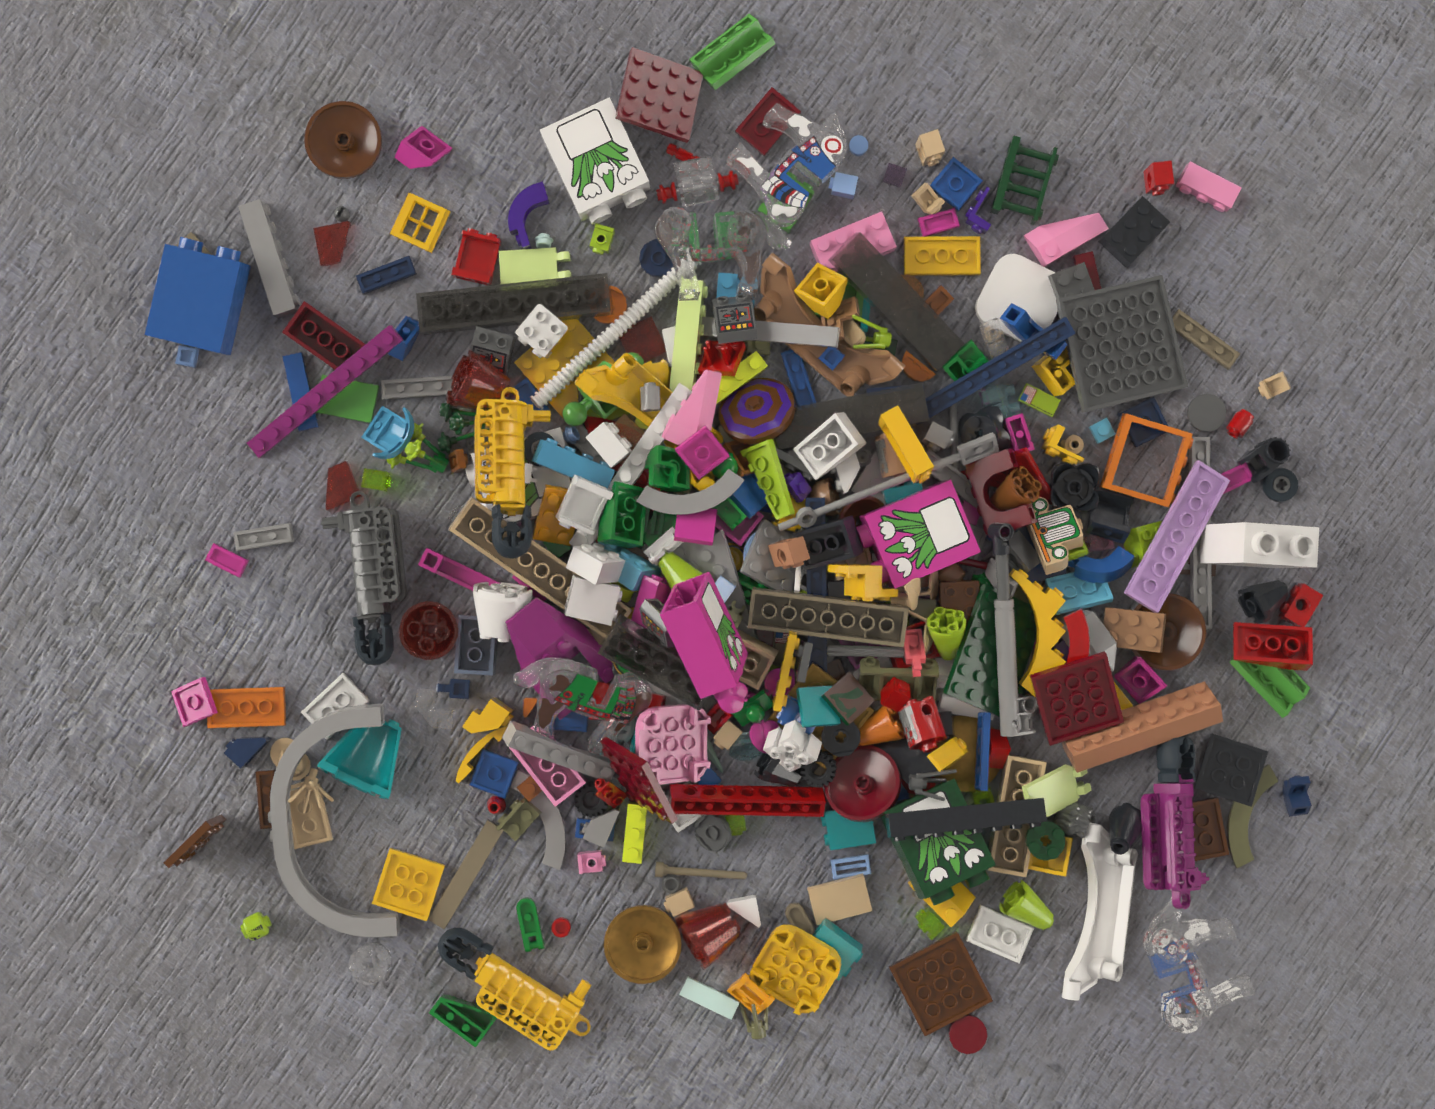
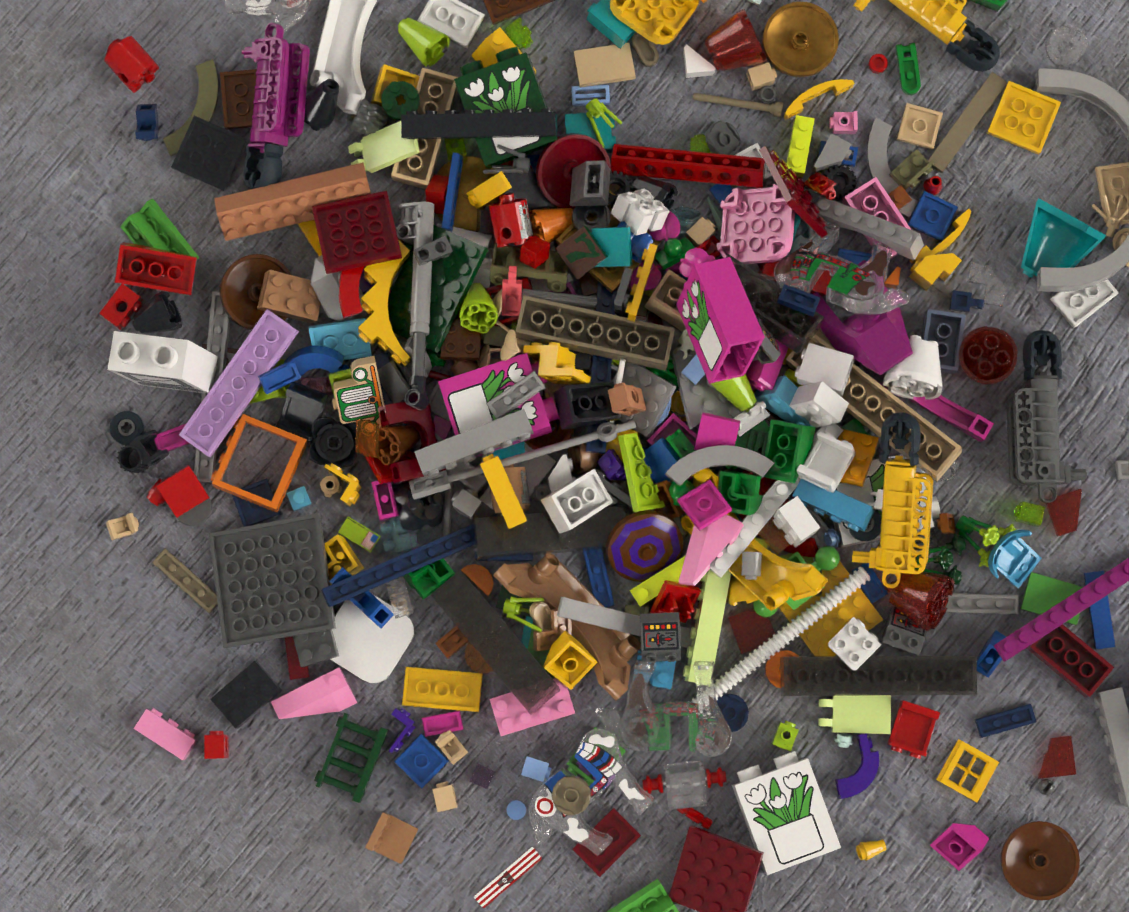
camera: 175 degrees left, 5 degrees down
white slope [662,326,675,367] -> none
blue tile [818,347,846,370] -> none
dark pink slope [1114,656,1167,704] -> none
none -> red cylinder [104,36,159,93]
none -> red tile [156,465,210,518]
none -> blue tile [258,360,301,394]
none -> clear orange piece [356,419,379,458]
none -> medium nougat bracket [365,812,418,864]
none -> dark grey leg [413,236,453,266]
none -> light grey brick [414,409,534,477]
none -> sticker [474,847,542,908]
none -> light grey tile [486,371,546,419]
none -> dark tan tile [552,775,591,816]
none -> flat silver slope [570,161,611,206]
none -> lime plant [585,98,622,147]
none -> dark blue plate [777,284,820,317]
none -> yellow slope [784,79,855,120]
none -> yellow cone [856,839,886,861]
none -> tan tile [896,103,943,150]

